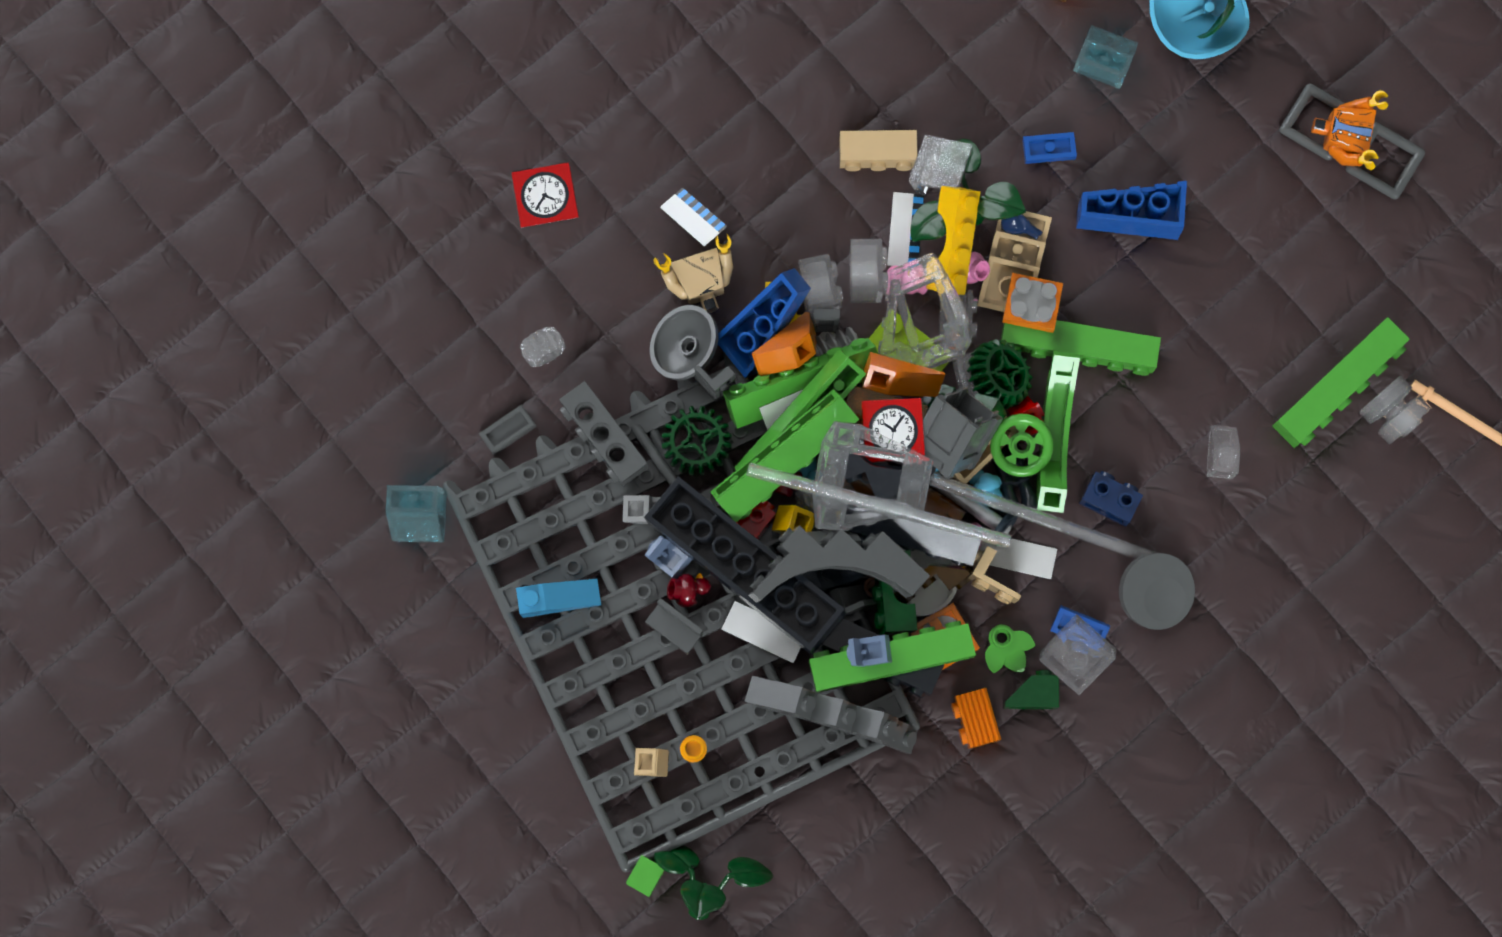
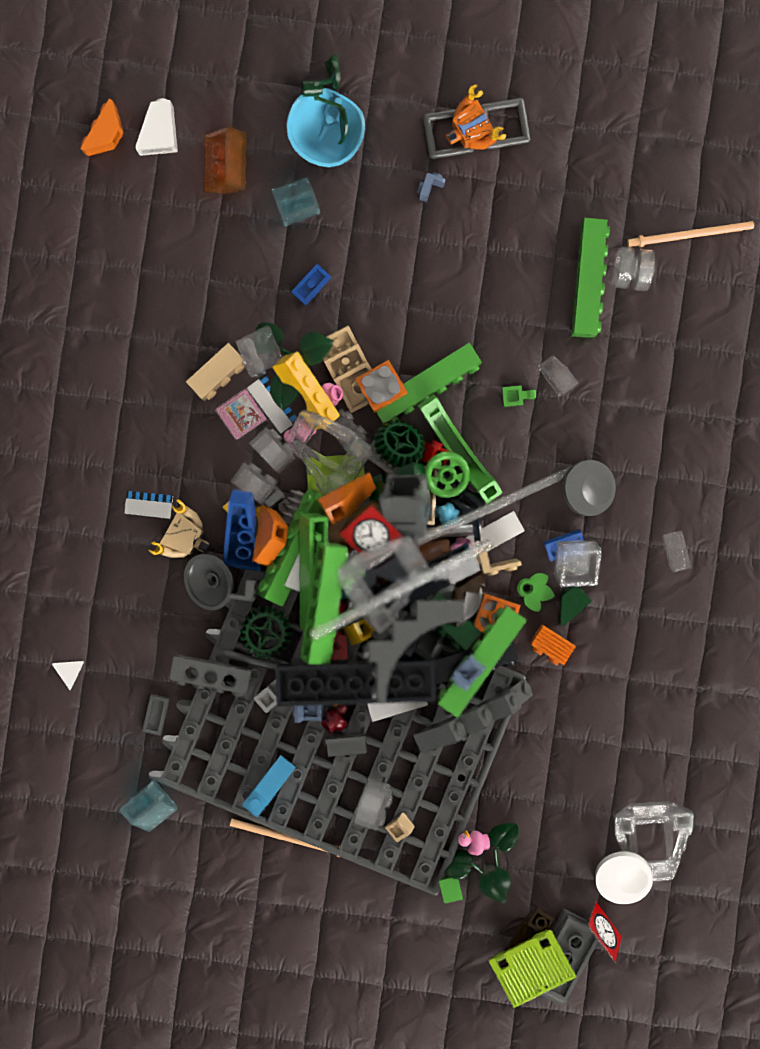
camera: 40 degrees left, 10 degrees up
sticker [512,162,579,228] -> none
clear gear [520,327,566,367] -> none
light orange plate [680,735,707,763] -> none
dark blue animal [1001,214,1043,240] -> none
blue wedge [1076,181,1187,240] -> none
dark blue brick [1079,471,1143,527] -> none
none -> white sticker [52,661,84,690]
none -> clear tile [214,388,268,441]
none -> light nougat bar [230,818,340,857]
none -> clear brick [354,777,393,831]
none -> sand blue bracket [417,173,445,202]
none -> bright pink animal [458,831,490,856]
none -> bright green plate [502,385,536,407]
none -> clear tile [662,531,691,572]

